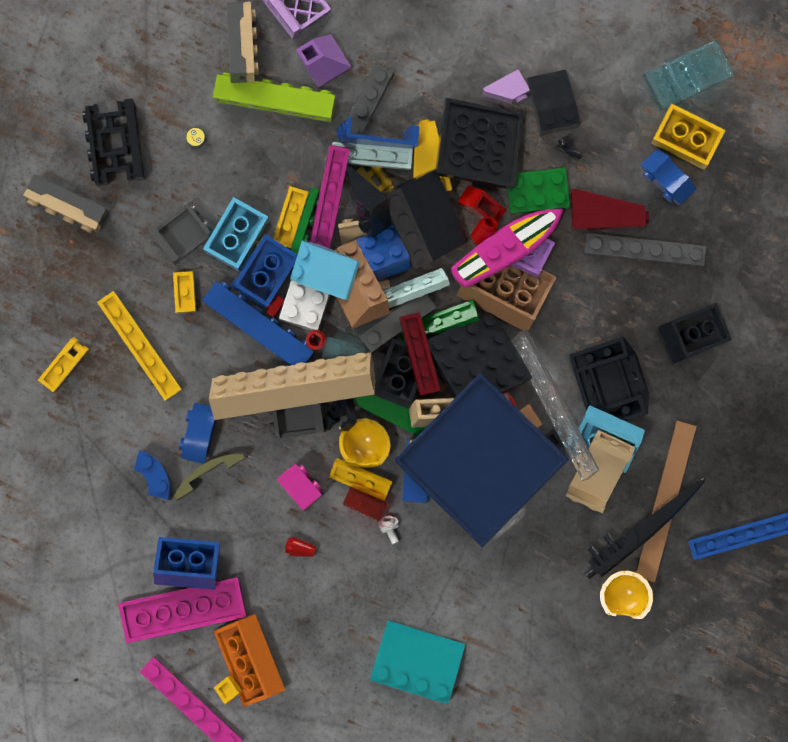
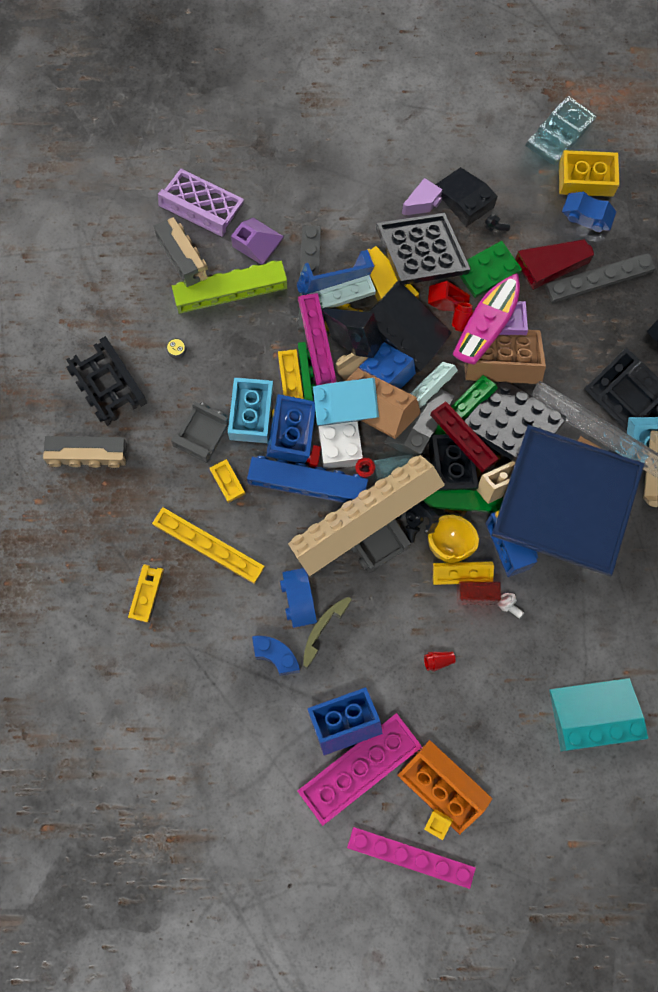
camera: 30 degrees left, 10 degrees down
dark pink brick [277,464,323,512] -> none

